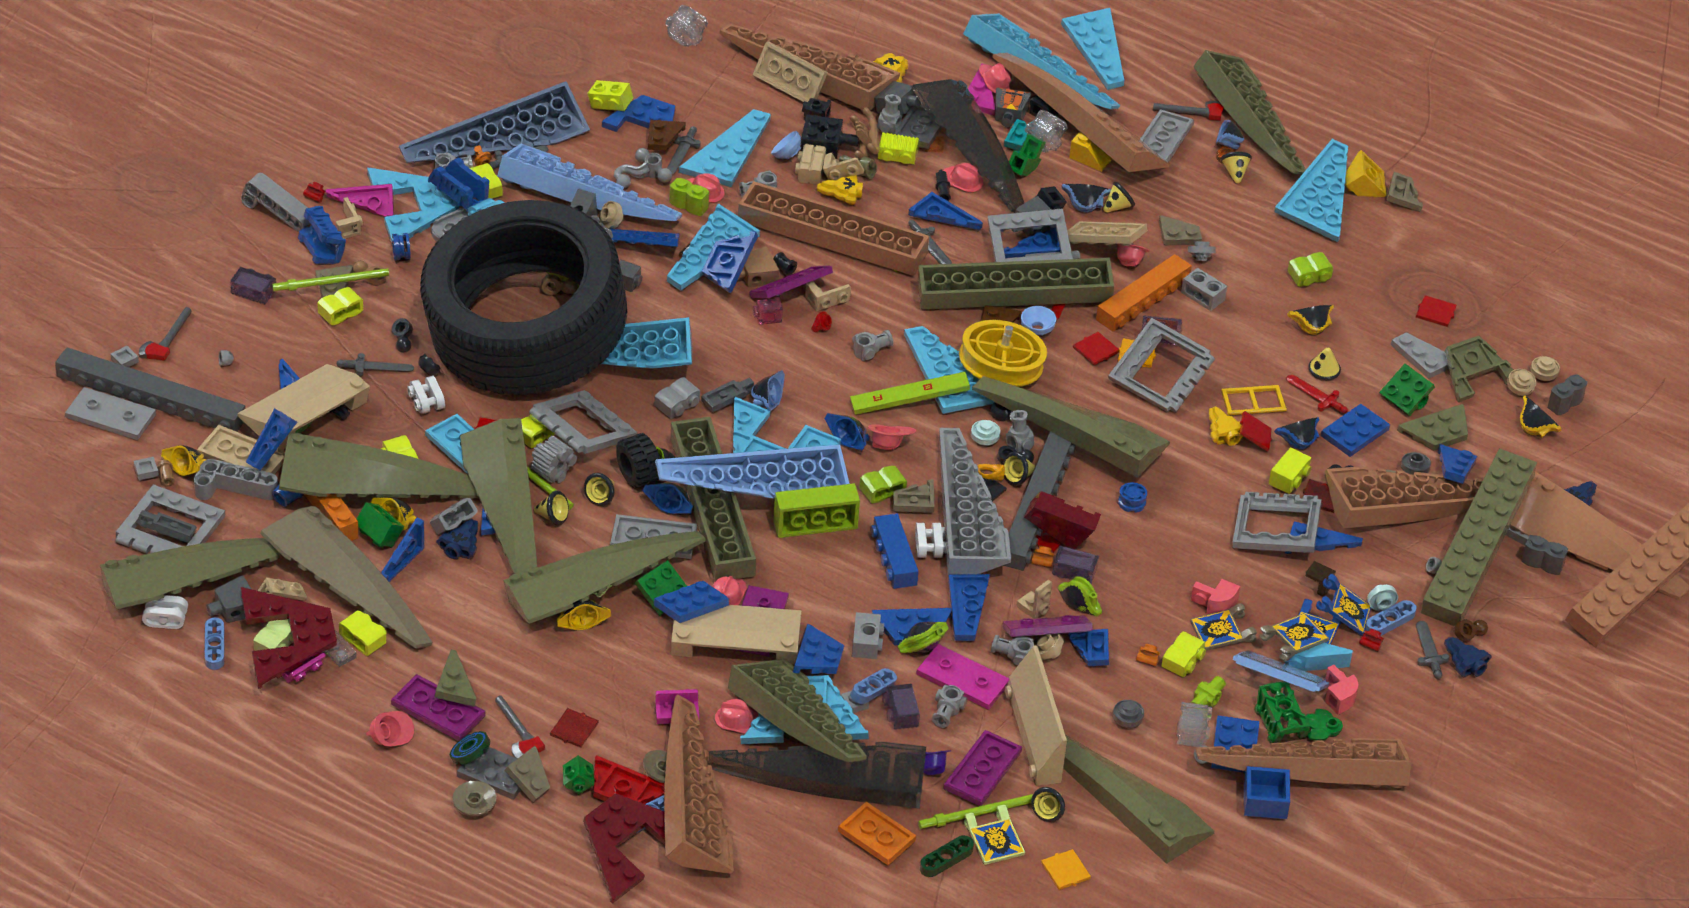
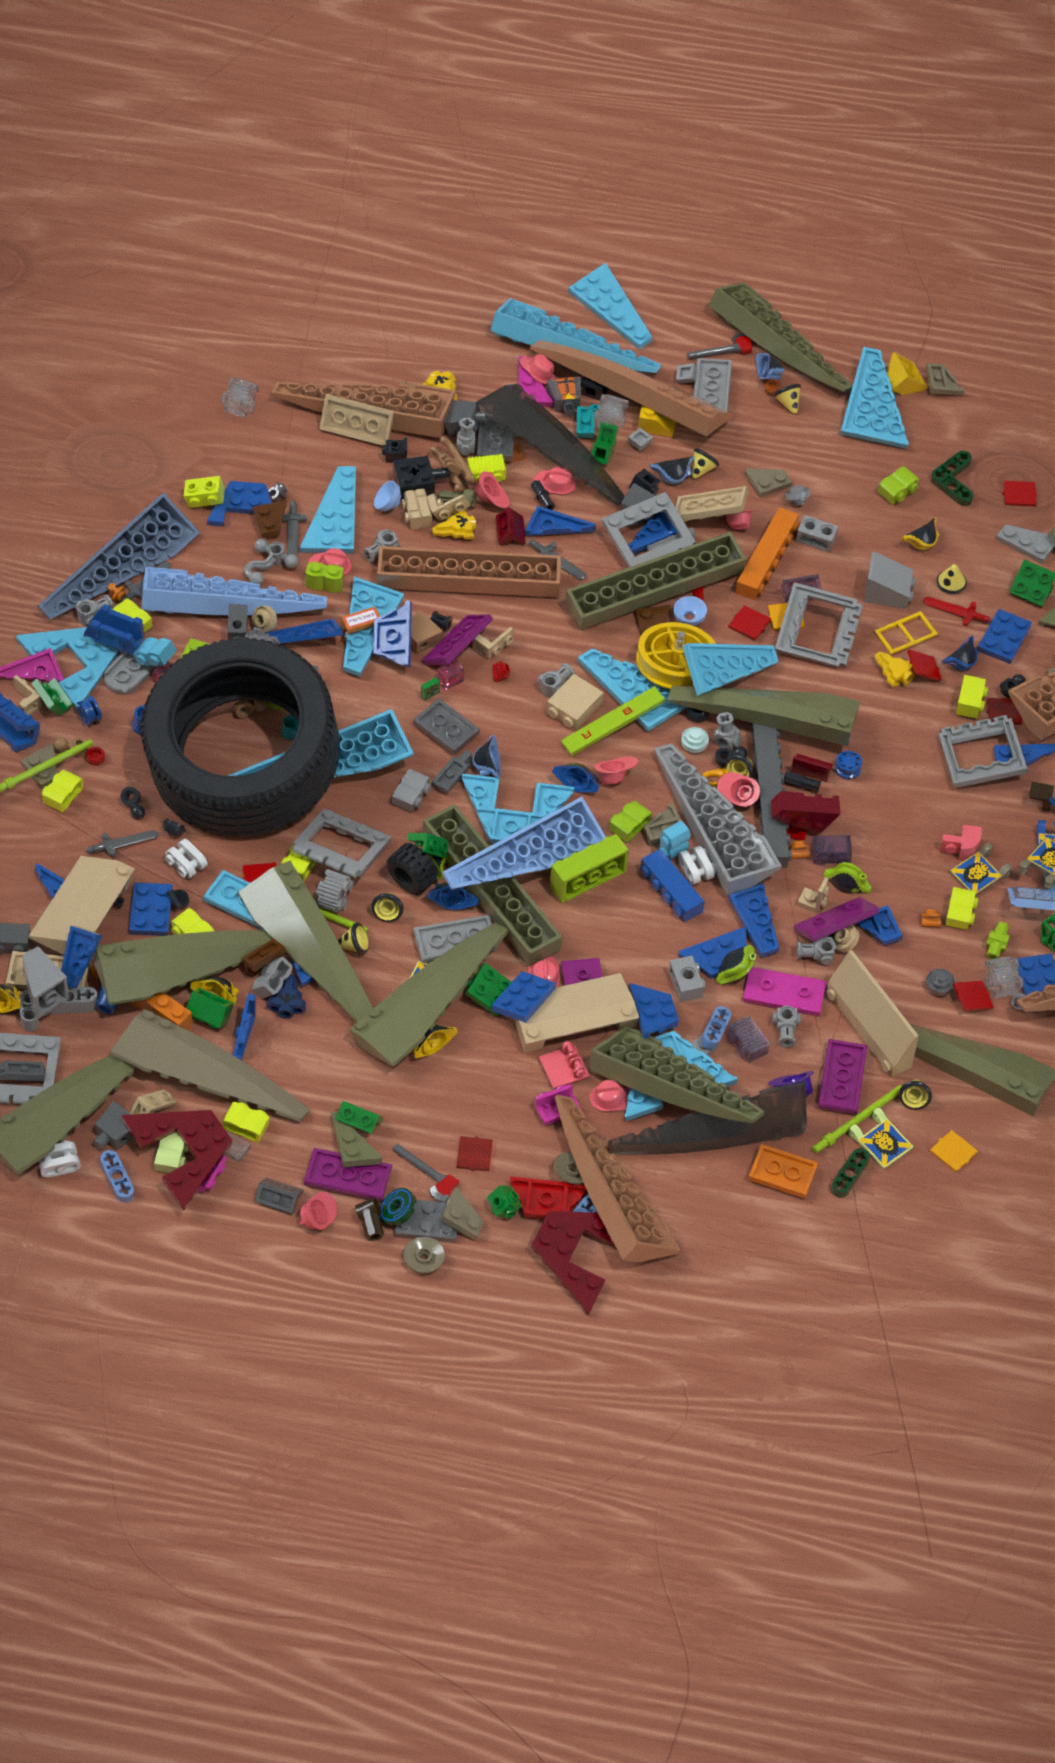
camera: 20 degrees left, 10 degrees up
none -> light grey slope [22,946,69,1019]
none -> green bracket [31,678,73,716]
none -> red tile [86,747,105,766]
none -> blue plate [129,882,173,936]
none -> black plate [167,889,189,910]
none -> reddish brown panel [242,938,286,977]
none -> dark grey panel [255,1177,304,1214]
none -> flat silver plate [268,482,288,502]
none -> green bracket [336,1101,384,1133]
none -> tile [341,607,380,634]
none -> dark brown piece [355,1198,384,1241]
none -> green bracket [407,833,448,858]
none -> flat silver plate [413,698,480,755]
none -> green tile [421,677,440,701]
none -> coral piece [474,471,510,508]
none -> dark red panel [496,507,526,546]
none -> coral hinge [538,1041,590,1089]
none -> tan brick [546,674,604,731]
none -> light grey plate [628,428,653,451]
none -> medium azure brick [659,820,690,861]
none -> light grey plate [676,363,696,384]
none -> medium azure wing [683,643,779,696]
none -> coral piece [717,772,760,807]
none -> black axle [784,771,822,793]
none -> dark red panel [791,753,833,782]
none -> light grey slope [864,552,916,609]
none -> dark green beam [931,451,973,506]
none -> red piece [953,981,994,1011]

